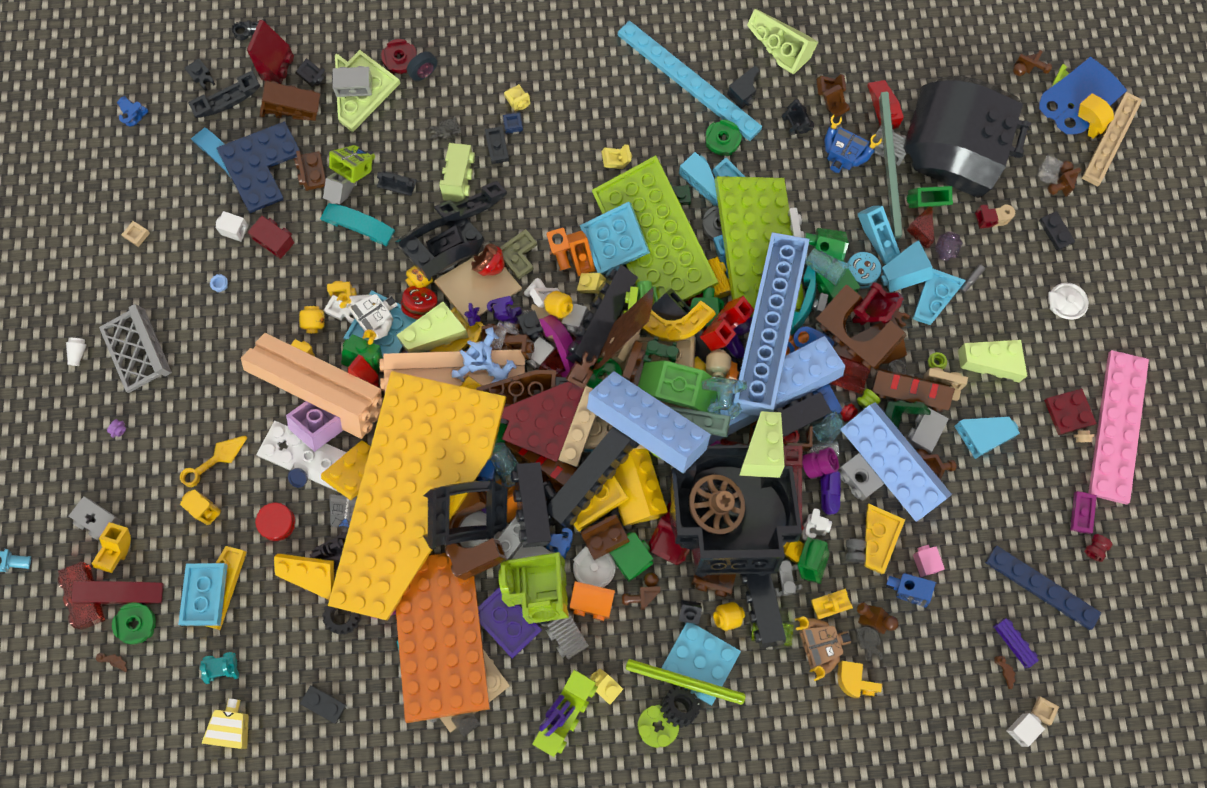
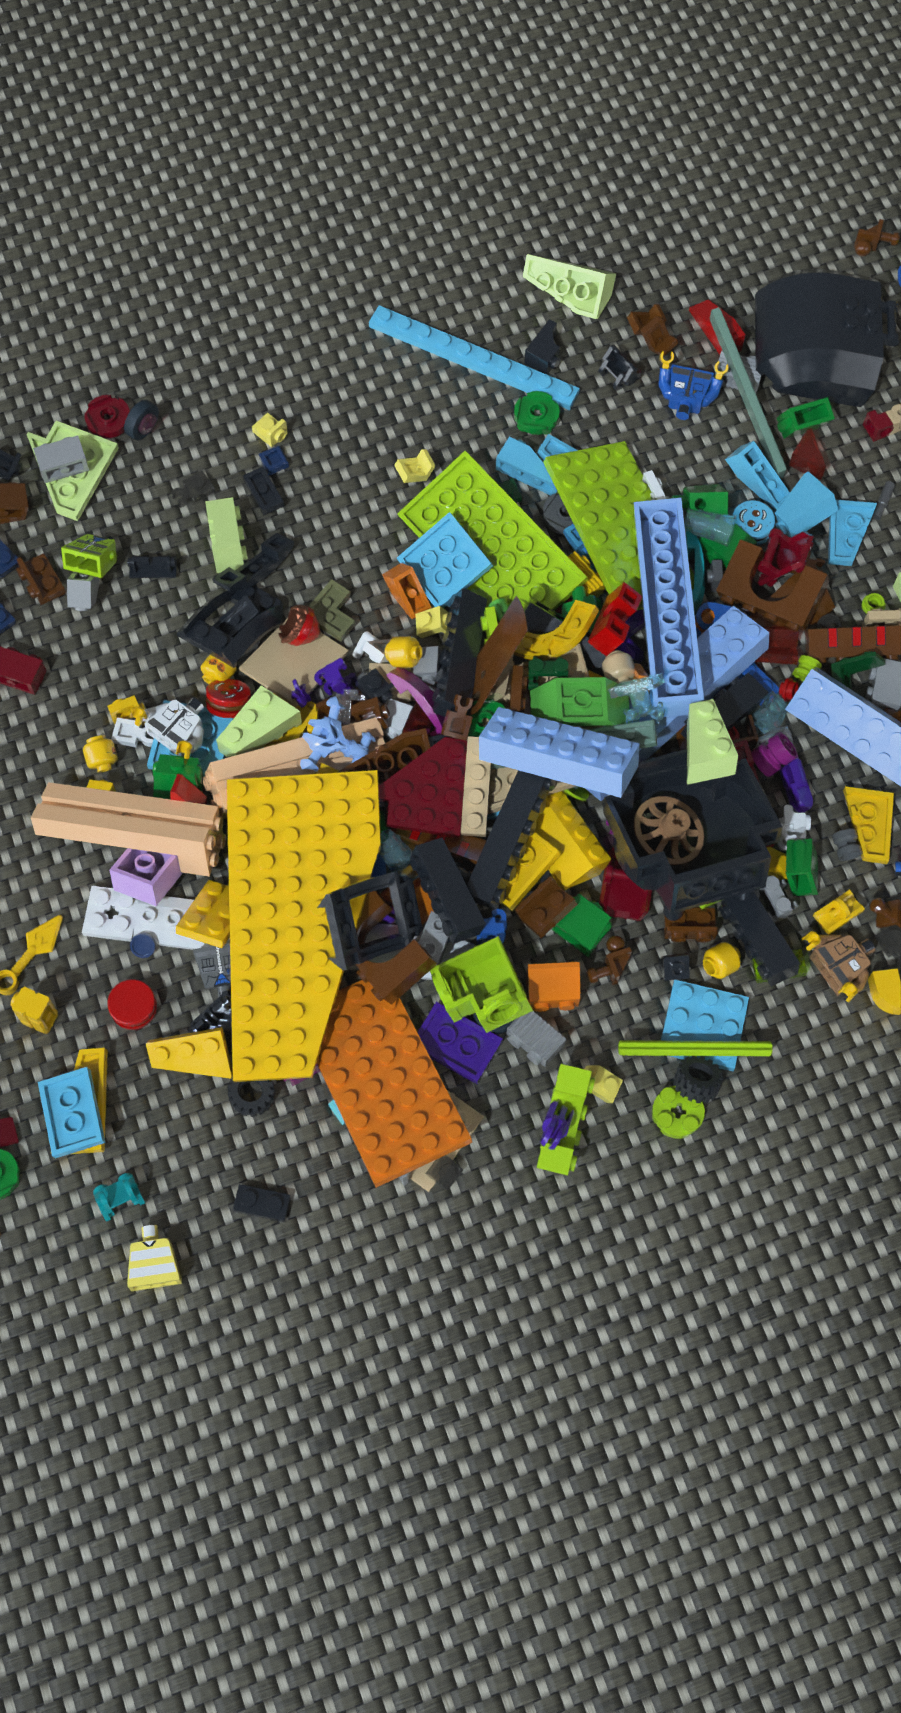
camera: 15 degrees left, 5 degrees down
teal slope [320,203,395,246] -> none
orange bracket [546,228,571,271] -> none
white piece [573,546,615,588] -> none
light grey brick [838,453,884,501] -> none
clear purple head [935,232,963,261] -> none

